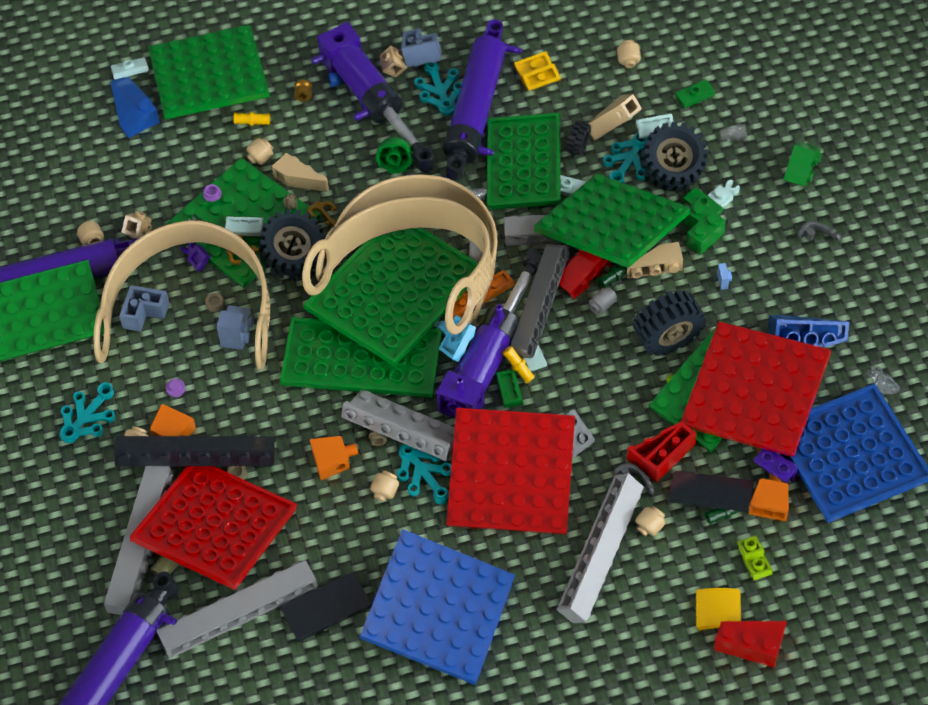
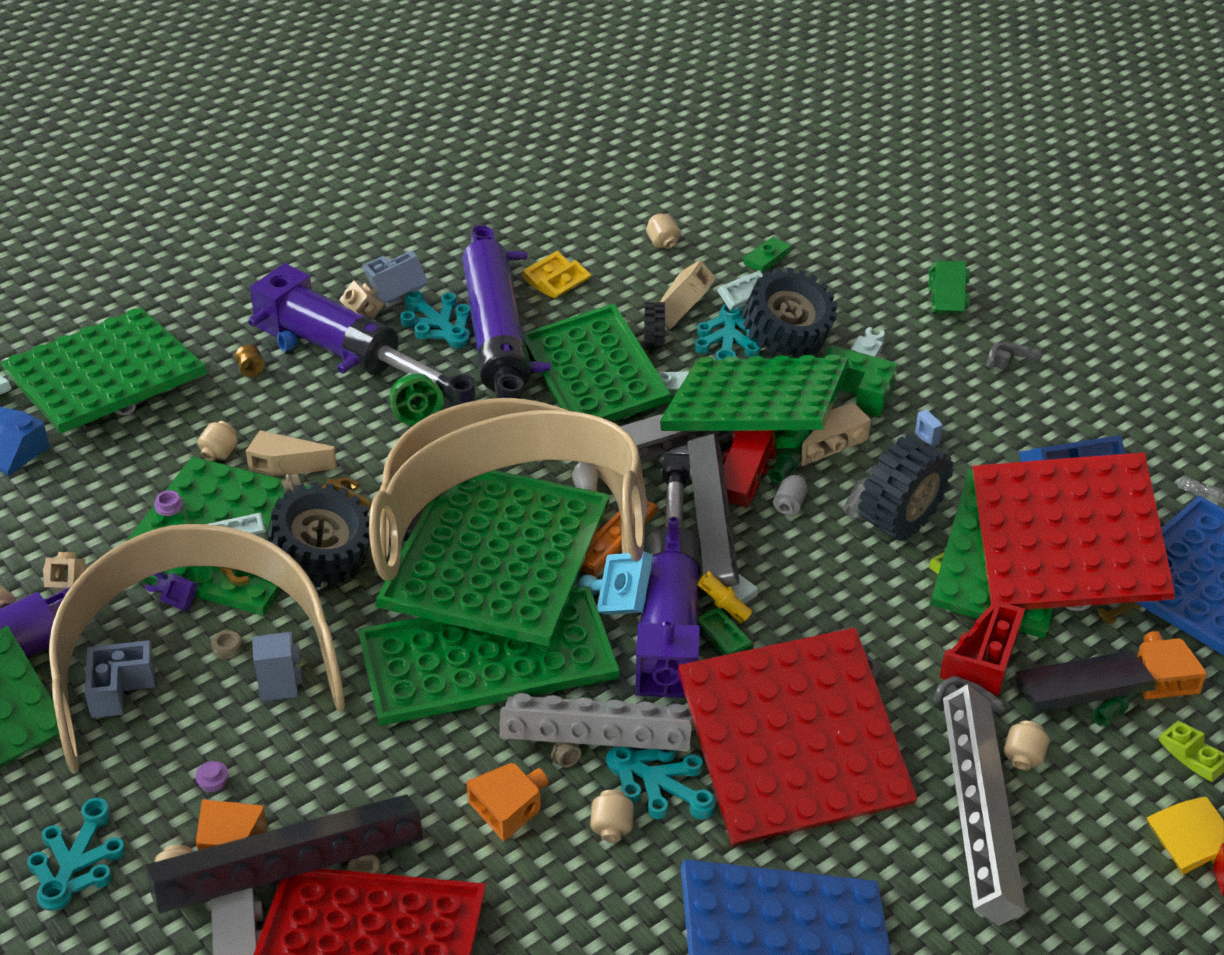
camera: 25 degrees left, 15 degrees down
yellow pin [234,112,270,126] -> none
clear cone [720,123,747,141] -> none
dark purple bracket [754,449,798,483] -> none

